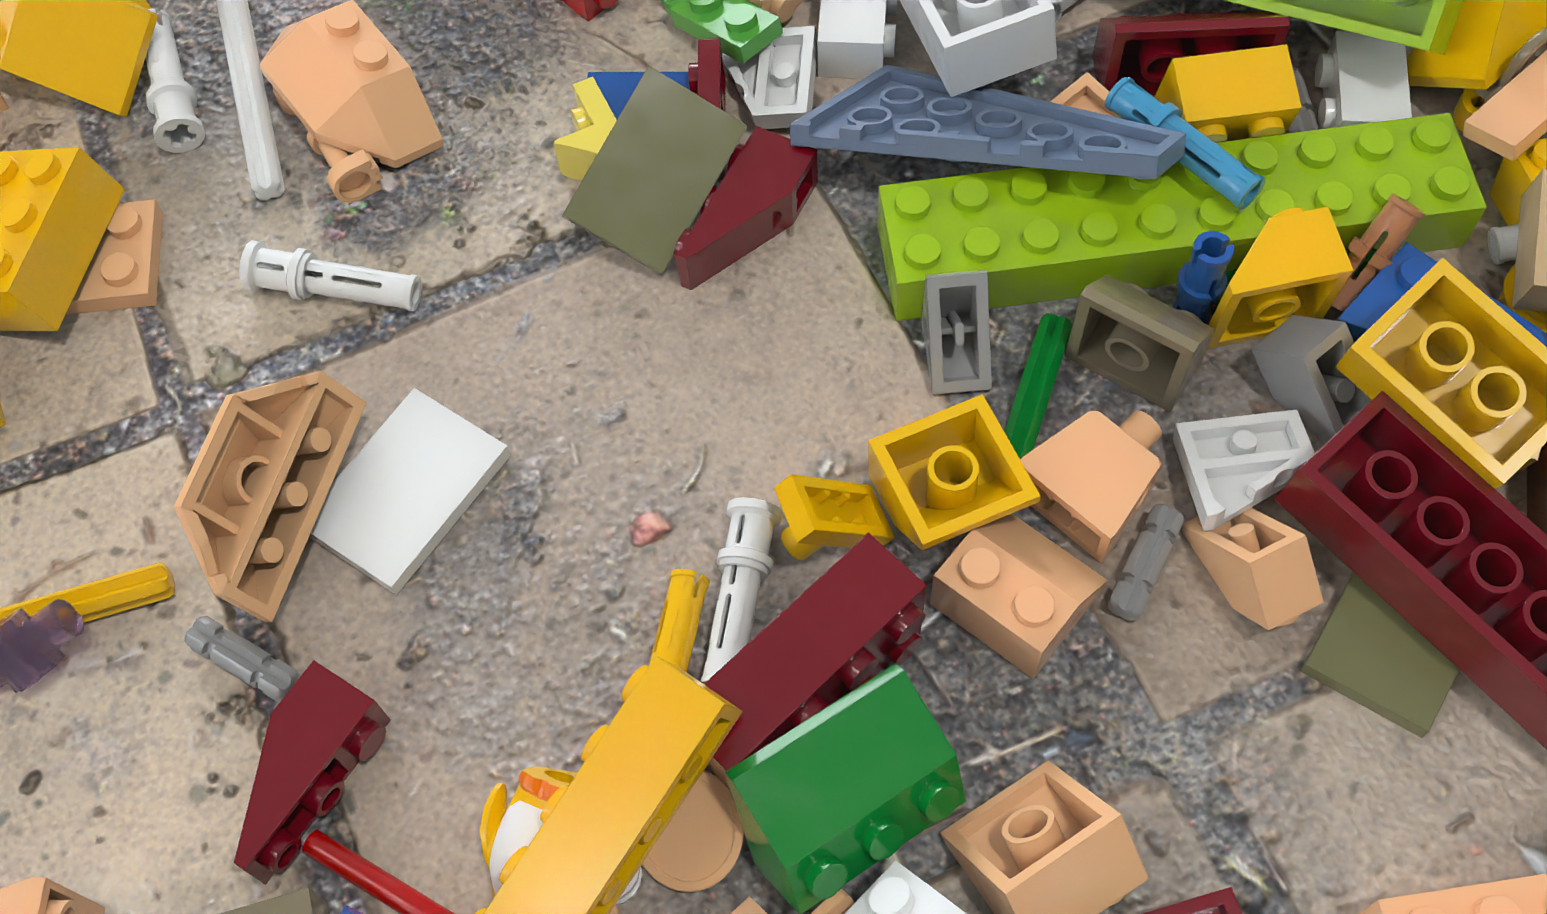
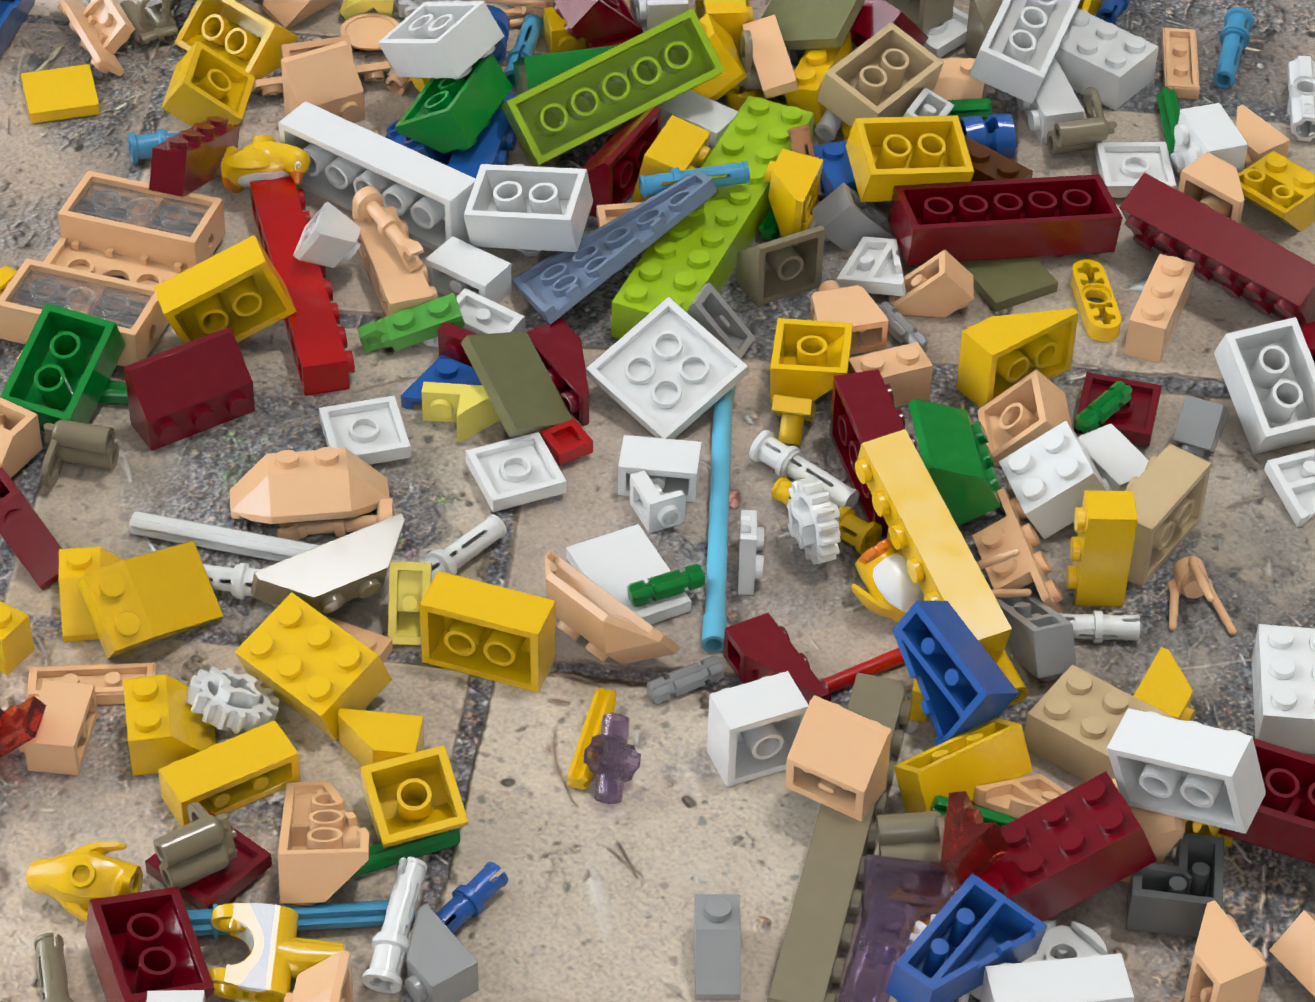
camera: 65 degrees left, 20 degrees down
green axle [1004,313,1072,459] -> none
blue pin [1173,231,1234,324] -> none
none -> wedge [251,513,405,613]
none -> white plate [319,396,411,465]
none -> light yellow slope [388,562,432,645]
none -> yellow brick [420,571,556,693]
none -> white plate [465,432,567,512]
none -> red plate [540,419,593,466]
none -> white plate [586,297,749,439]
none -> white brick [618,435,702,502]
none -> green axle [627,564,705,607]
none -> white bracket [630,470,686,533]
none -> medium azure piece [702,386,735,652]
none -> white brick [707,671,808,787]
none -> white wing [738,510,764,596]
none -> white gear [787,476,841,565]
none -> yellow slope [956,308,1079,408]
none -> yellow beam [1070,259,1122,342]

